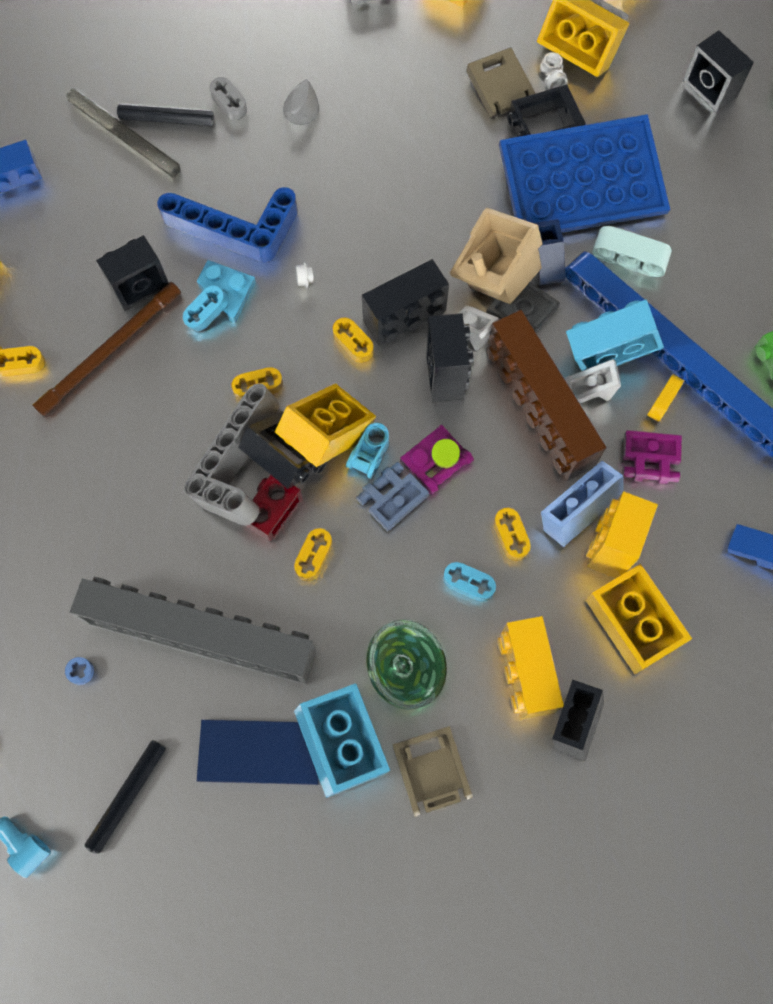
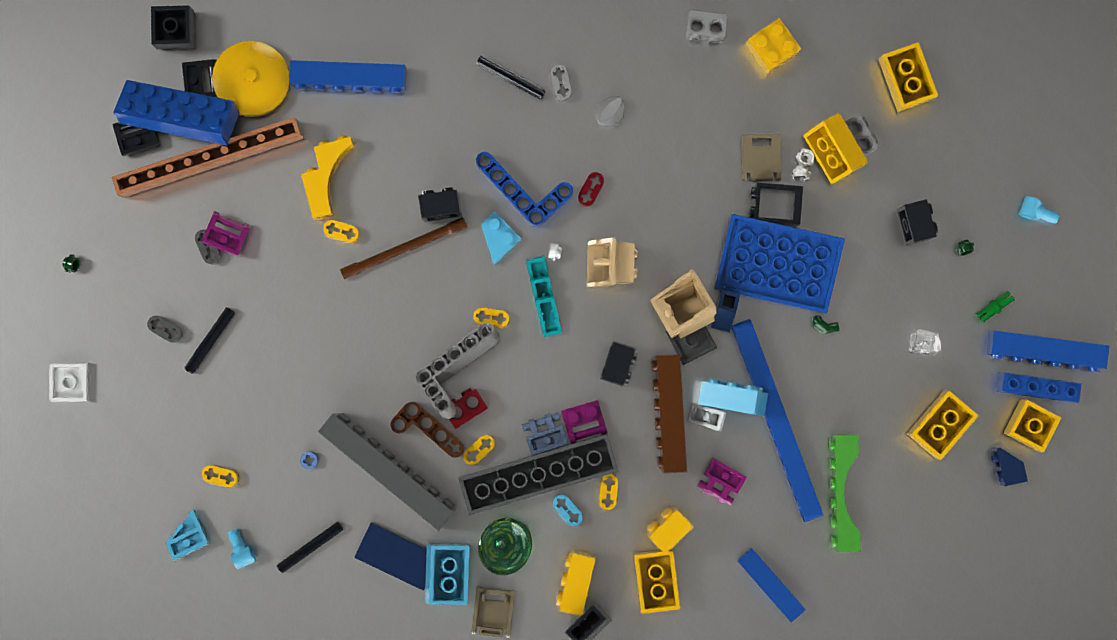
camera: 30 degrees right, 15 degrees up
clear smoke axle [66,88,181,177] -> none
medium azure beam [183,285,228,331] -> none
black window [238,411,327,489] -> none
yellow brick [275,383,376,467] -> none
yellow beam [332,317,374,363] -> none
medium azure piece [346,423,389,479] -> none
black brick [362,259,449,345] -> none
lime tile [432,439,460,468] -> none
white slope [457,305,499,351] -> none
light blue brick [541,461,624,547] -> none
light aqua beam [592,226,672,277] -> none
yellow beam [647,374,685,422] -> none
none -> reddish brown beam [390,402,465,458]
none -> dark grey brick [458,433,618,515]
none -> teal slope [526,255,562,337]
none -> dark red beam [578,172,604,207]
none -> tan piece [587,238,638,288]
none -> dark green arm [812,315,839,334]

